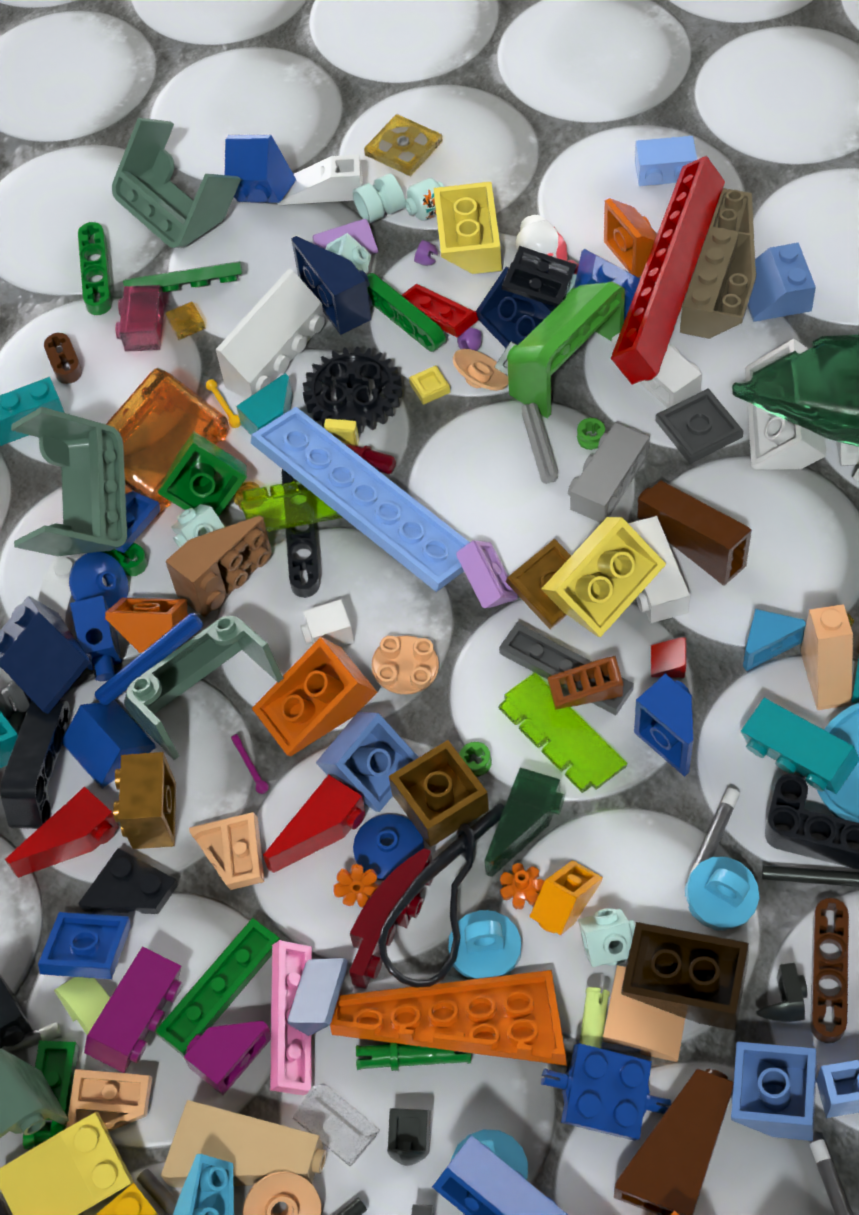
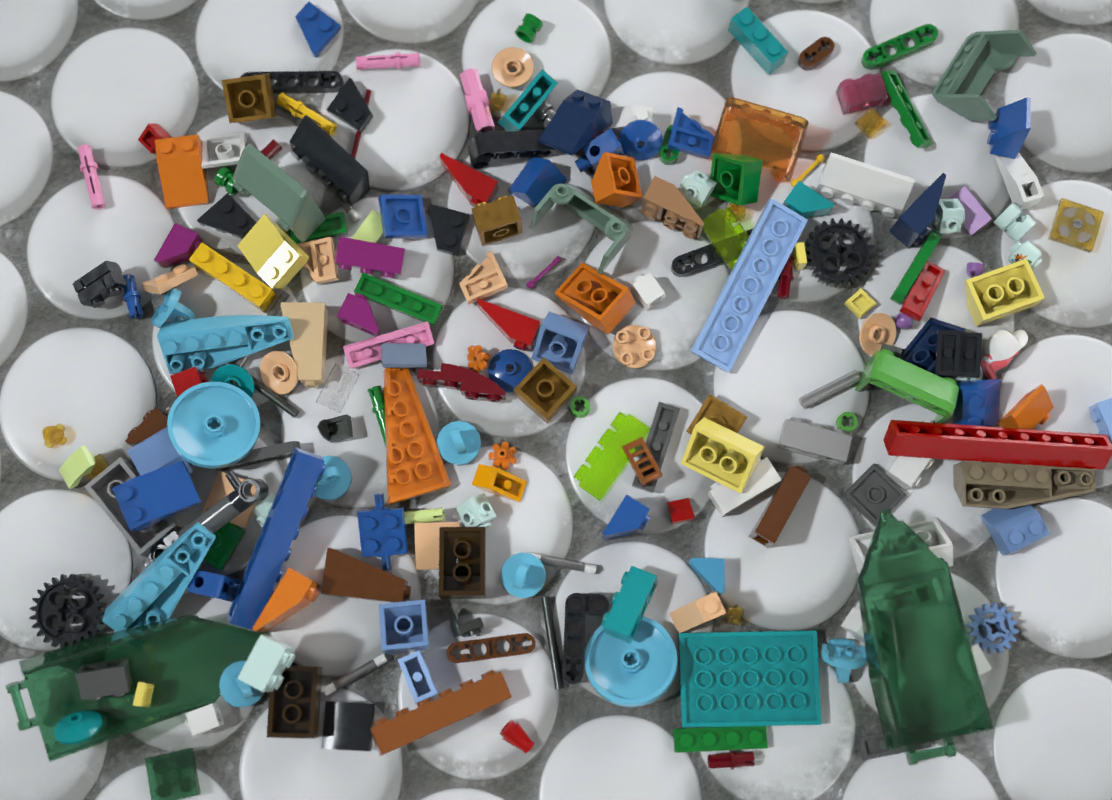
camera: 70 degrees right, 20 degrees up
sand green windscreen [11,407,127,556] -> none
blue axle [95,613,204,706] -> none
black piece [378,803,508,988] -> none
lavender slope [456,540,518,608] -> none
clear green slope [484,767,565,877] -> none

